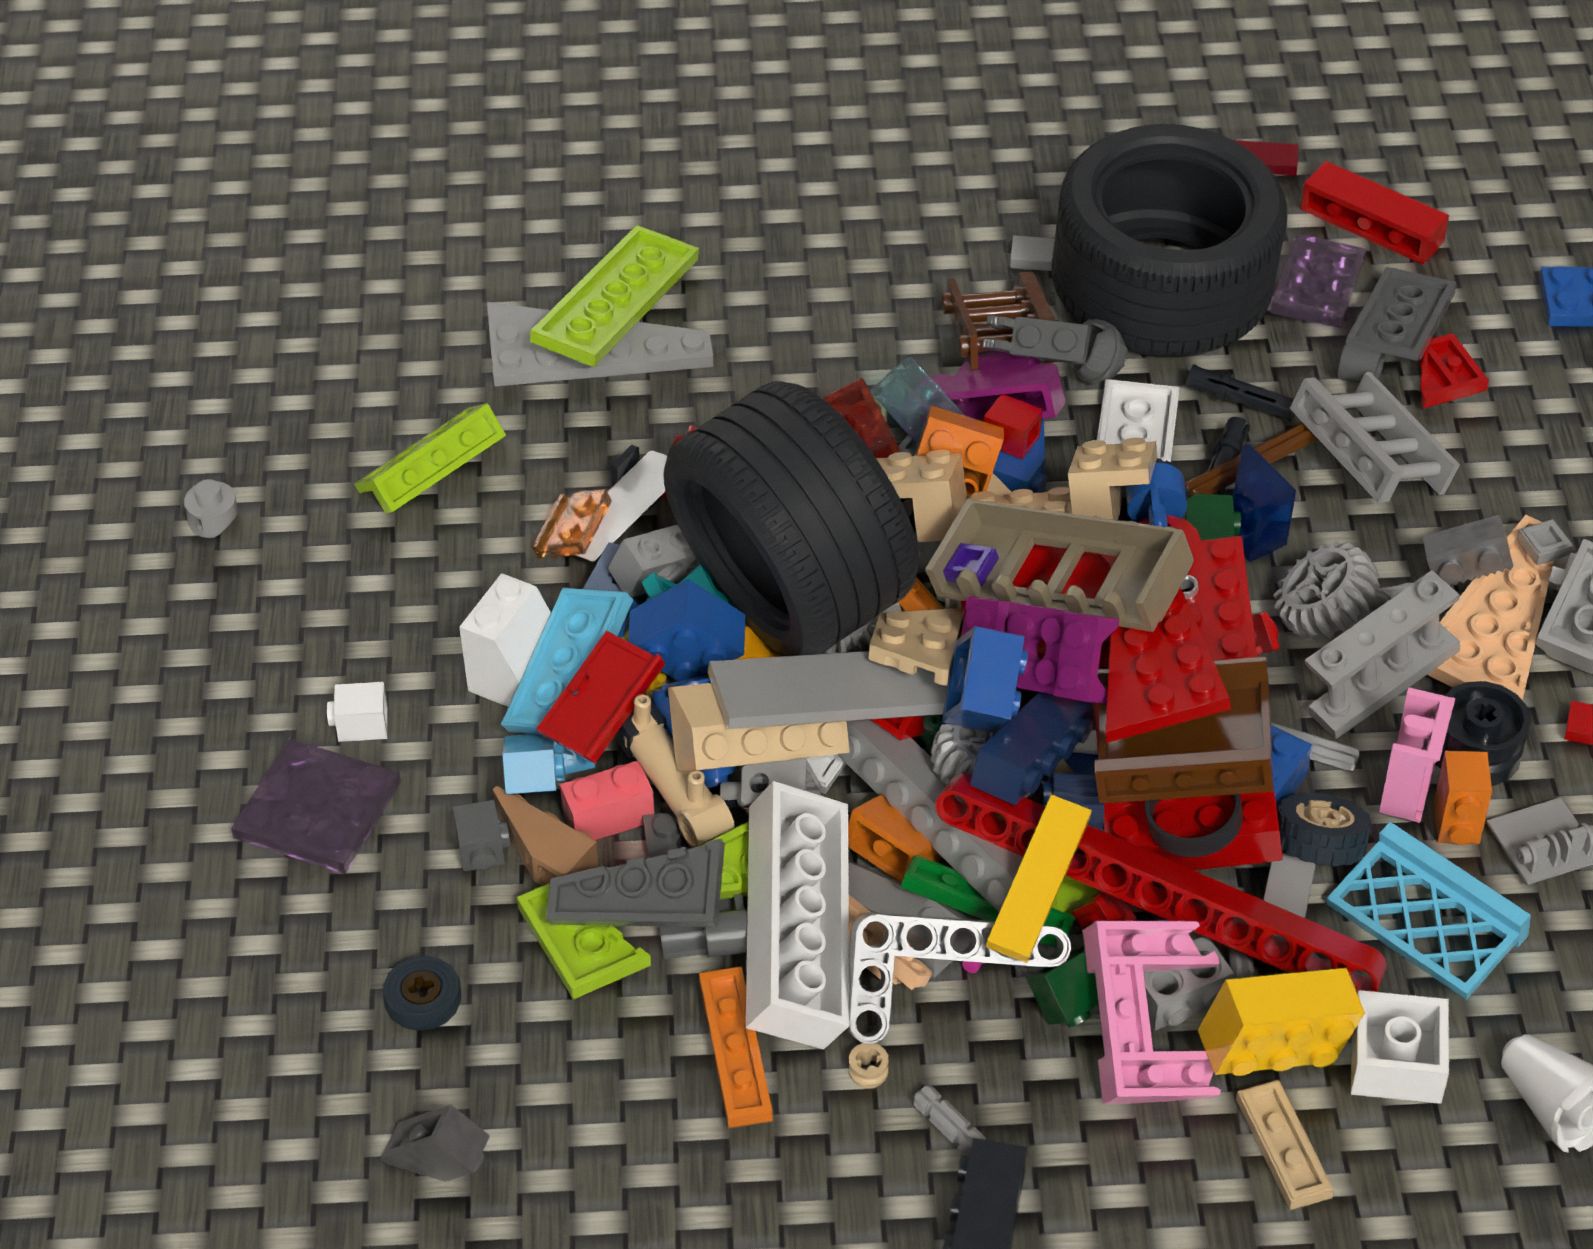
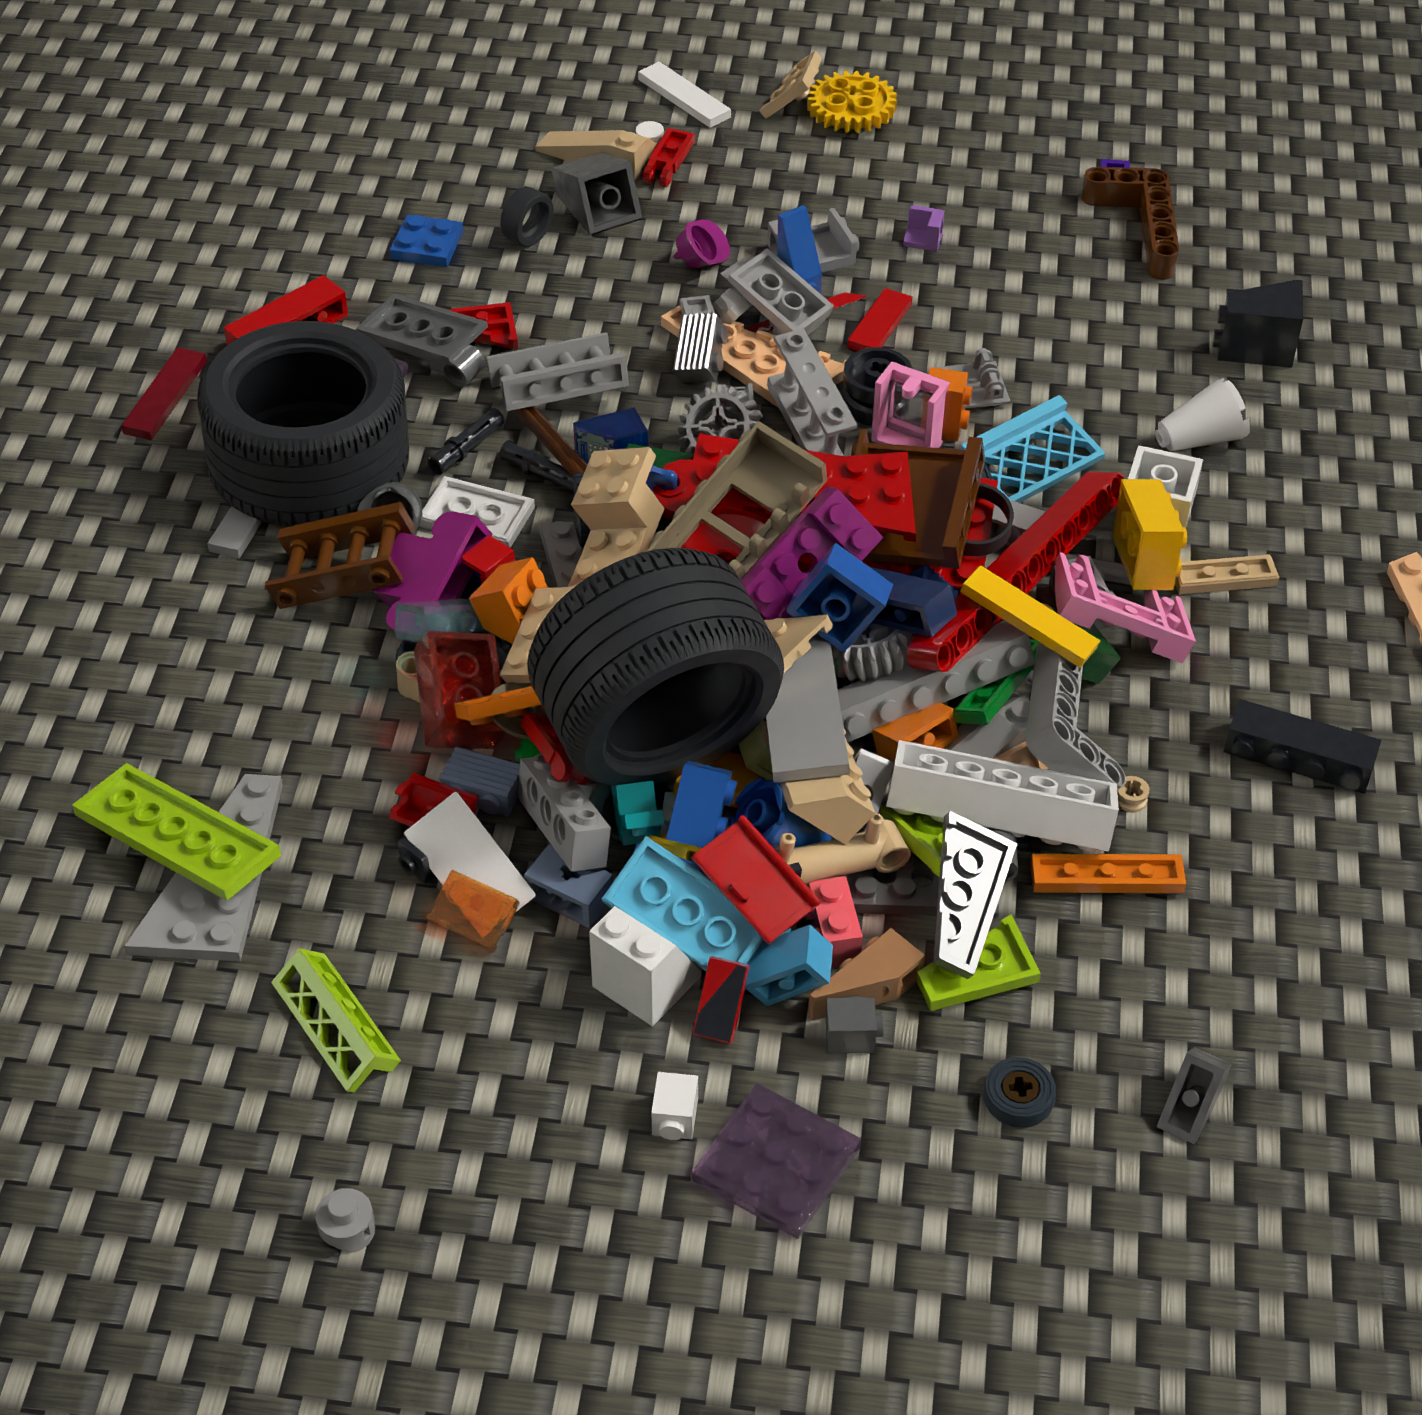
camera: 80 degrees left, 0 degrees up
light grey axle [914,1085,986,1155] -> none
dark grey hinge [982,316,1091,364] -> none
none -> black tile [693,956,750,1044]

